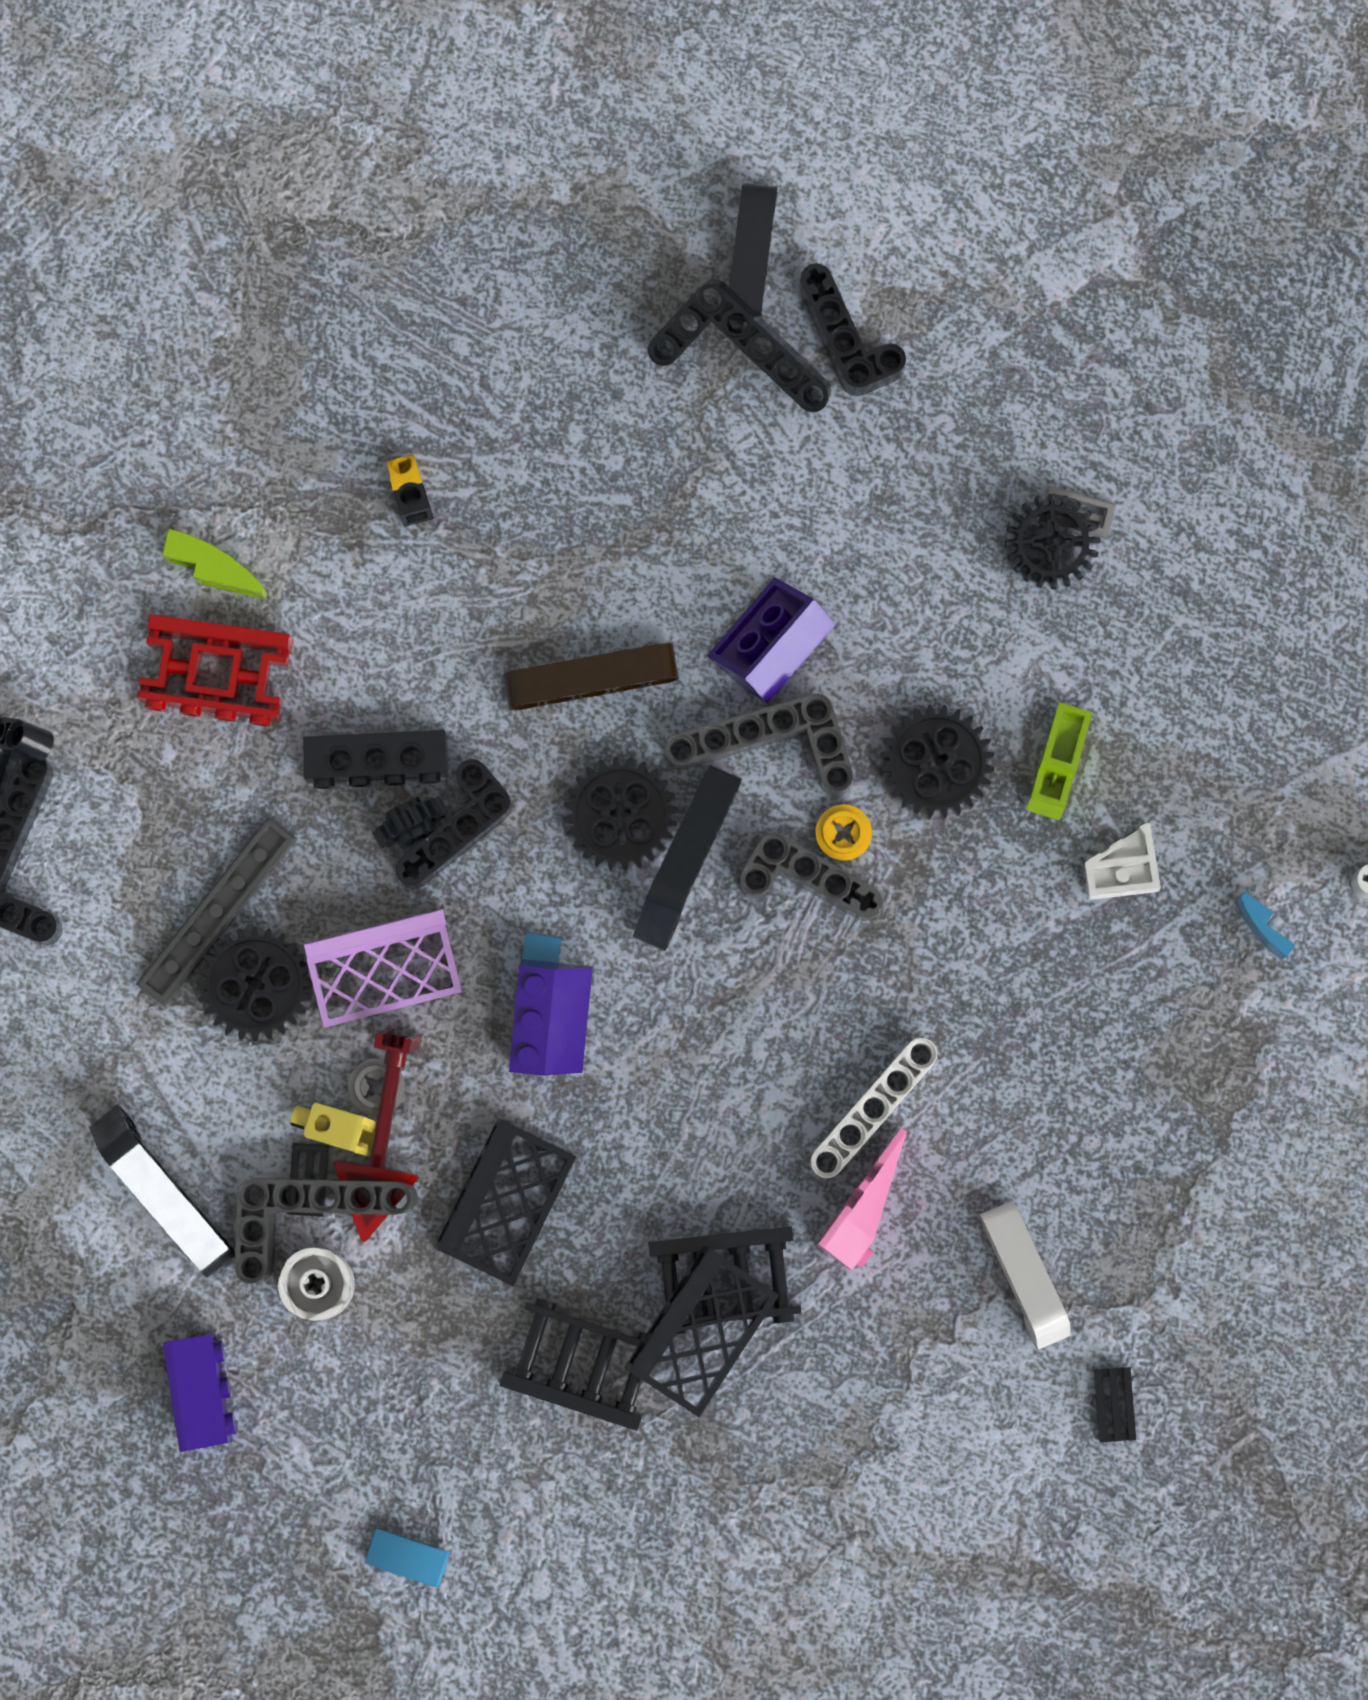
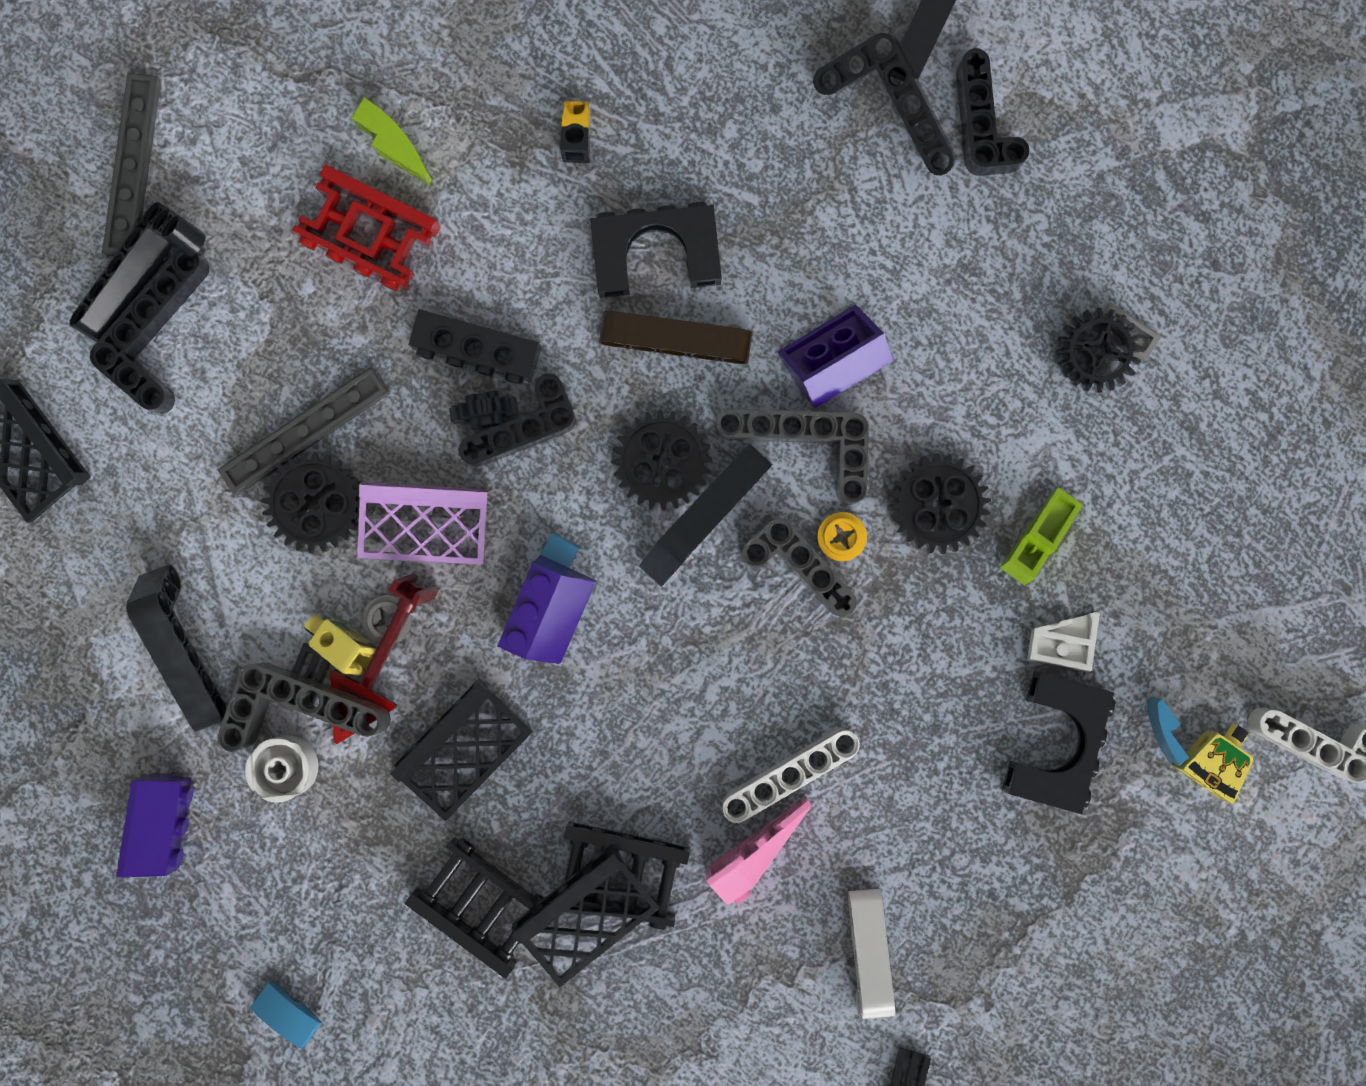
camera: 20 degrees right, 5 degrees up
none -> black arch [590,202,722,298]
none -> black arch [1002,671,1115,814]
none -> torso [1173,723,1253,804]

